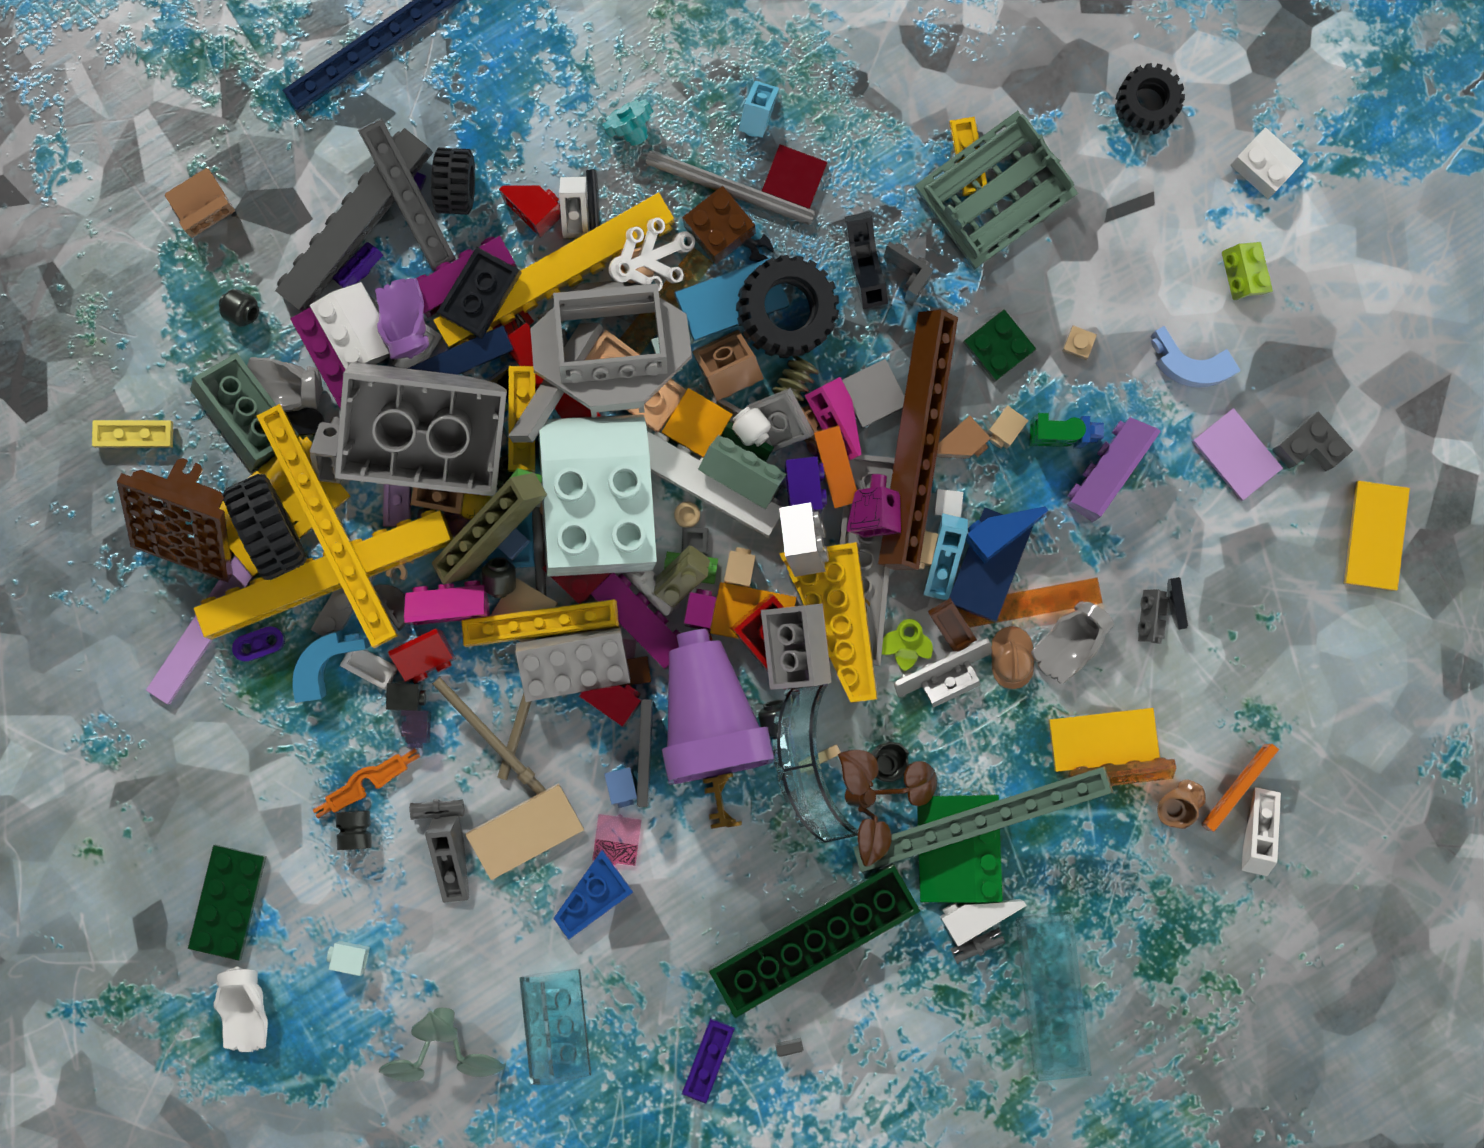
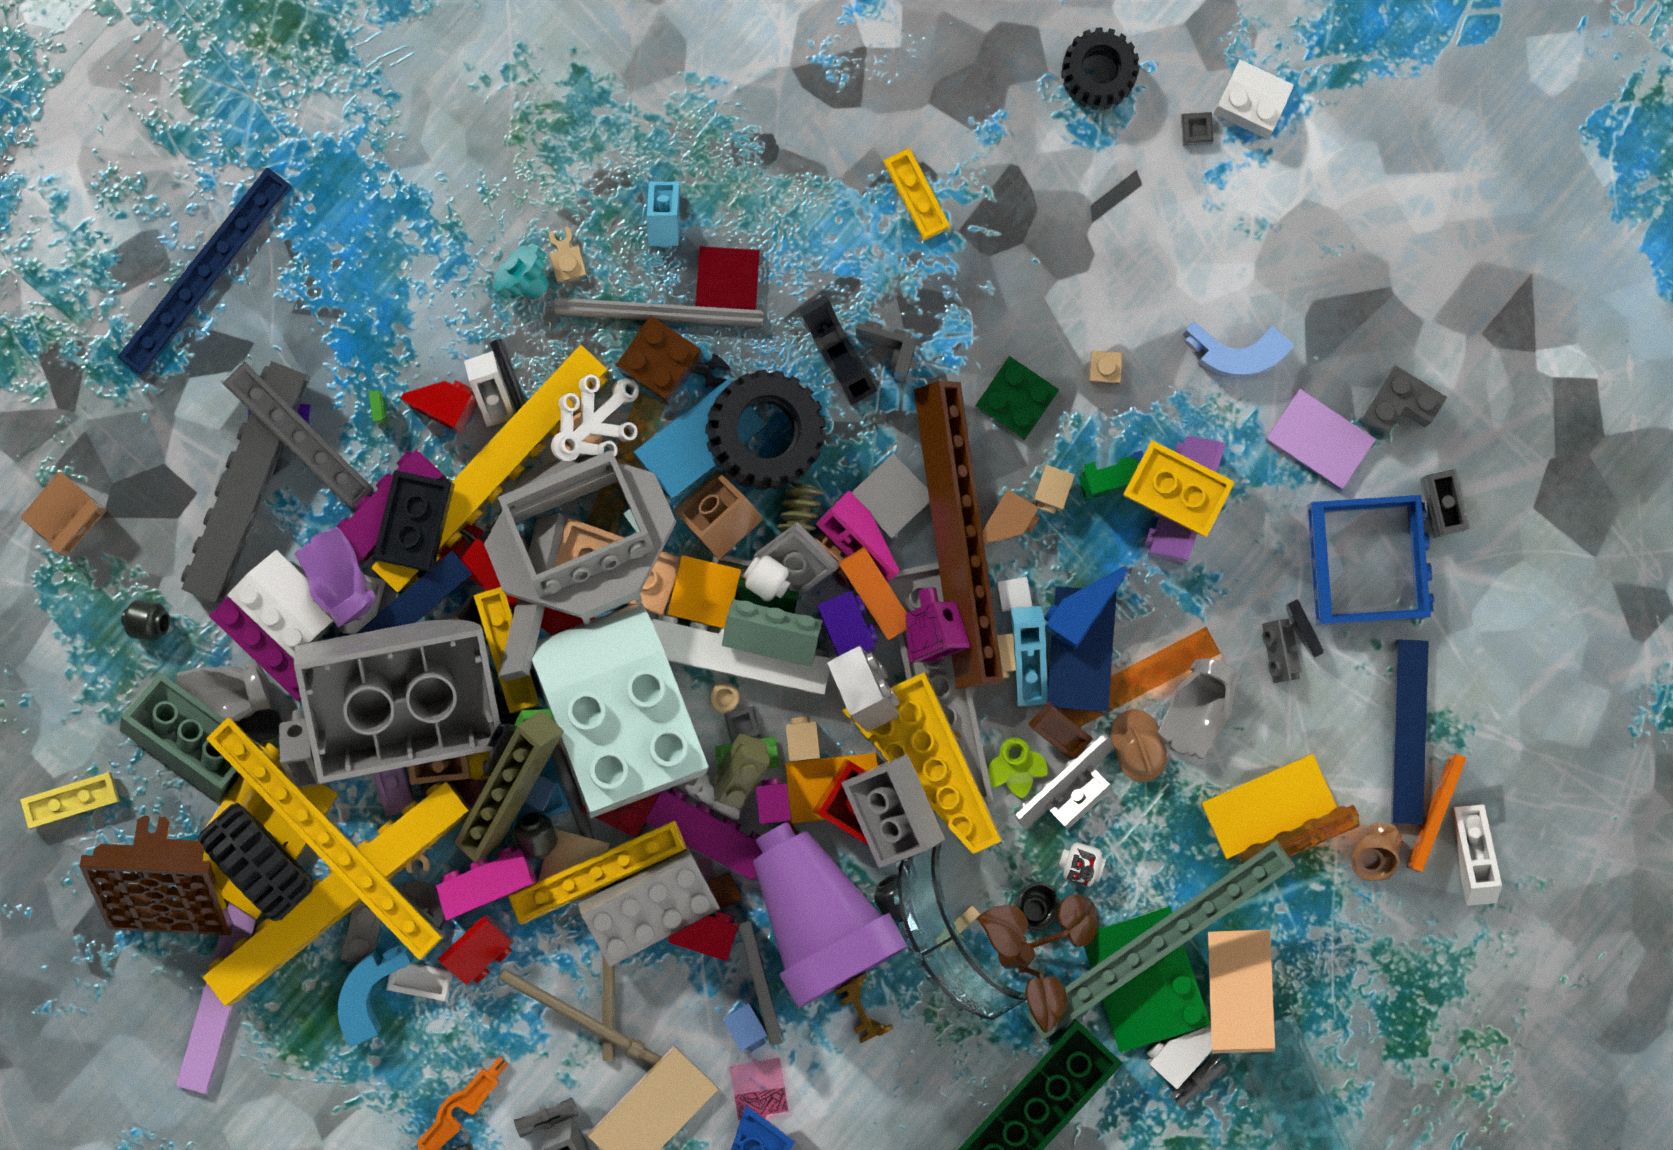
camera: 15 degrees left, 0 degrees up
dark purple plate [232,626,285,662] -> none
dark purple plate [332,242,383,288] -> none
pearl dark grey brick [386,683,426,711] -> none
clear purple brick [401,710,431,748] -> none
black tyre [431,147,475,215] -> none
sand green piece [914,110,1078,270] -> none
lime bracket [1222,242,1273,300] -> none
yellow tile [1343,481,1410,591] -> none
none -> bright green tile [369,390,389,425]
none -> black tile [483,723,517,776]
none -> tan plate [549,227,587,284]
none -> head [1059,842,1106,887]
none -> yellow plate [1123,440,1235,538]
none -> dark grey tile [1181,112,1214,146]
none -> light nougat tile [1208,930,1275,1054]
none -> blue window [1307,495,1435,626]
none -> dark blue tile [1391,639,1429,824]
none -> dark grey brick [1420,469,1470,538]

